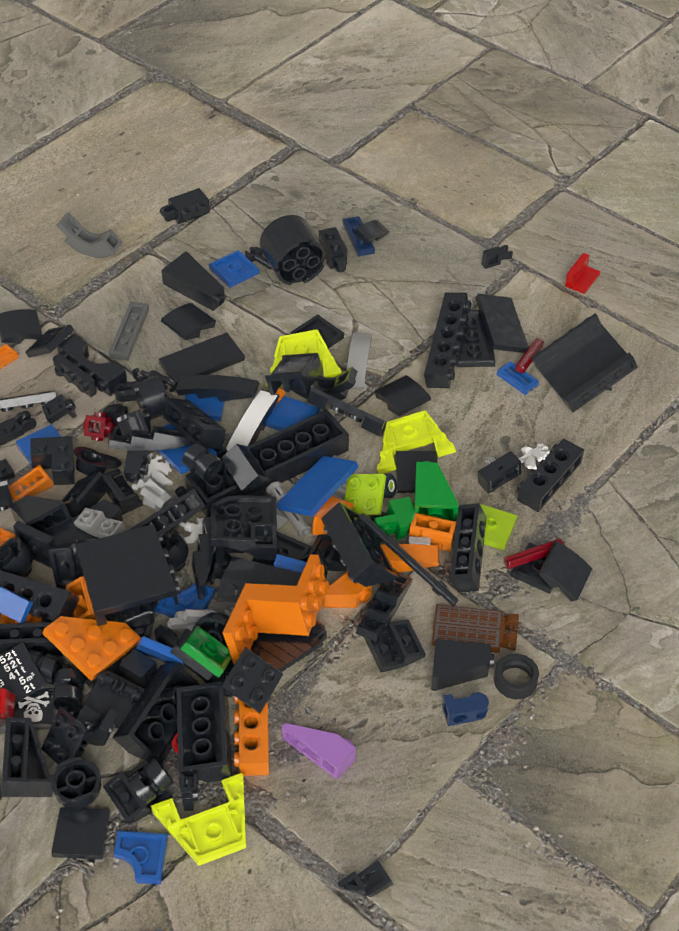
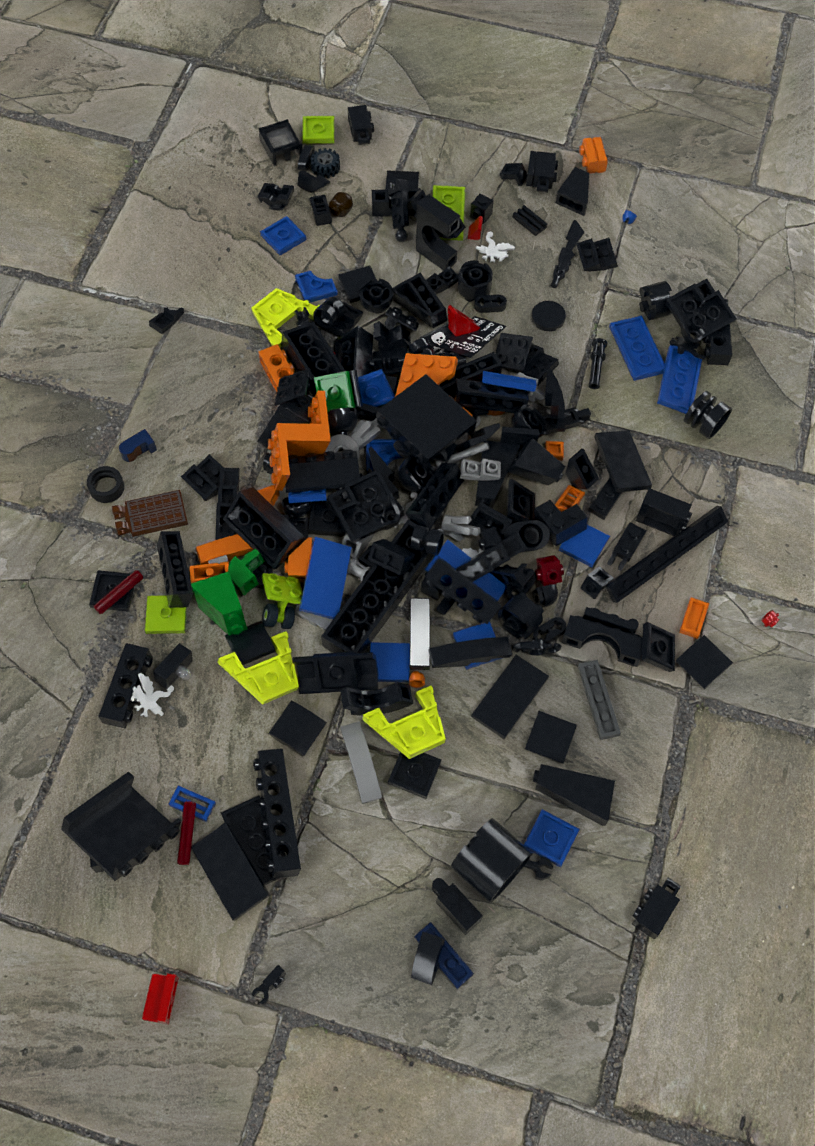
camera: 155 degrees right, 15 degrees up
dark grey arch [56,212,122,258] -> none
black window [265,353,323,395] -> none
medium lavender slope [282,723,356,779] -> none
black bar [358,513,459,606] -> none
black slope [431,639,495,691] -> none
black slope [539,542,592,602] -> none

